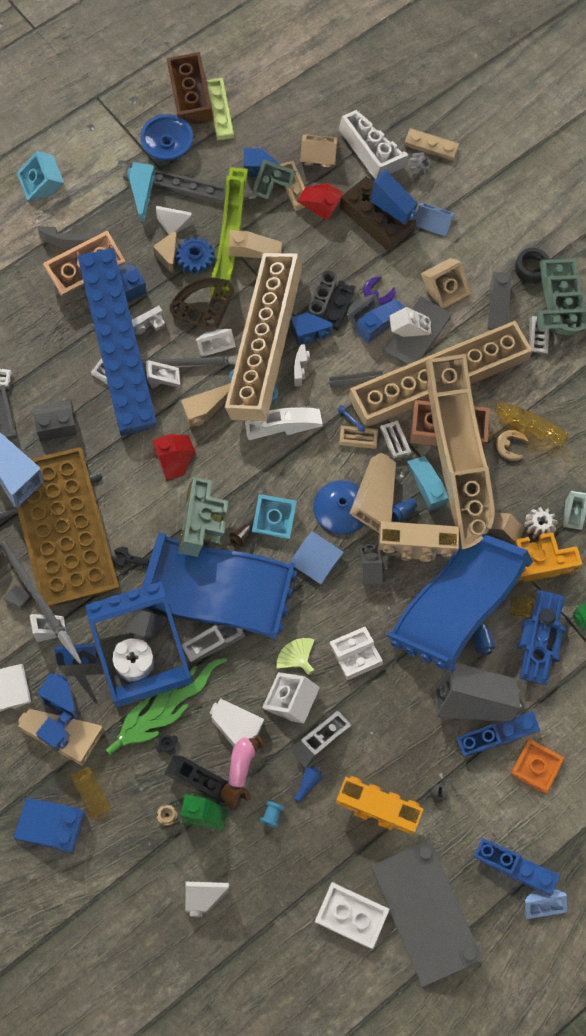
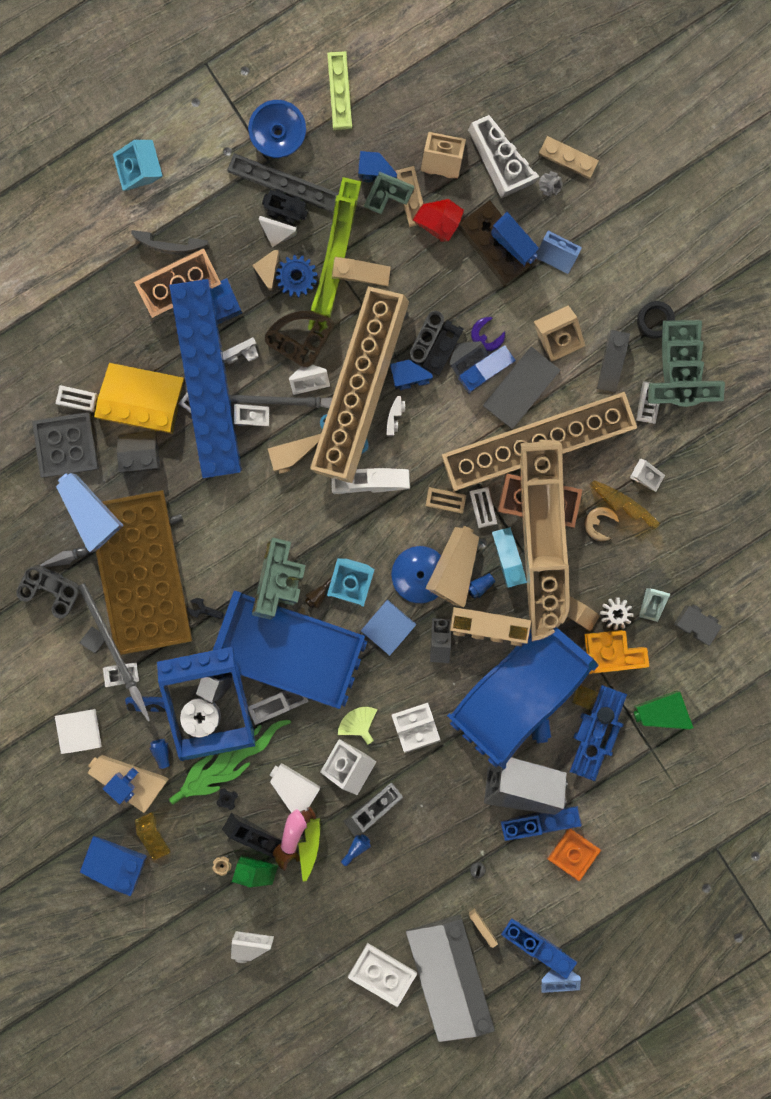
camera: 10 degrees right, 20 degrees up
blue slope [37,673,79,720] -> none
medium azure slope [127,162,155,222] -> none
red slope [152,434,195,482] -> none
reddish brown slope [166,52,213,124] -> none
dark azure bush [260,801,285,828] -> none
dark grey axle [329,370,383,387] -> none
light orange piece [335,776,423,835] -> none
blue hinge [338,406,365,432] -> none
white slope [389,307,432,337] -> none
none -> yellow slope [94,363,184,434]
none -> blue cone [149,739,170,769]
none -> black brick [262,189,309,225]
none -> lime slope [298,818,321,881]
none -> tan tile [469,908,498,948]
none -> white slope [630,459,665,492]

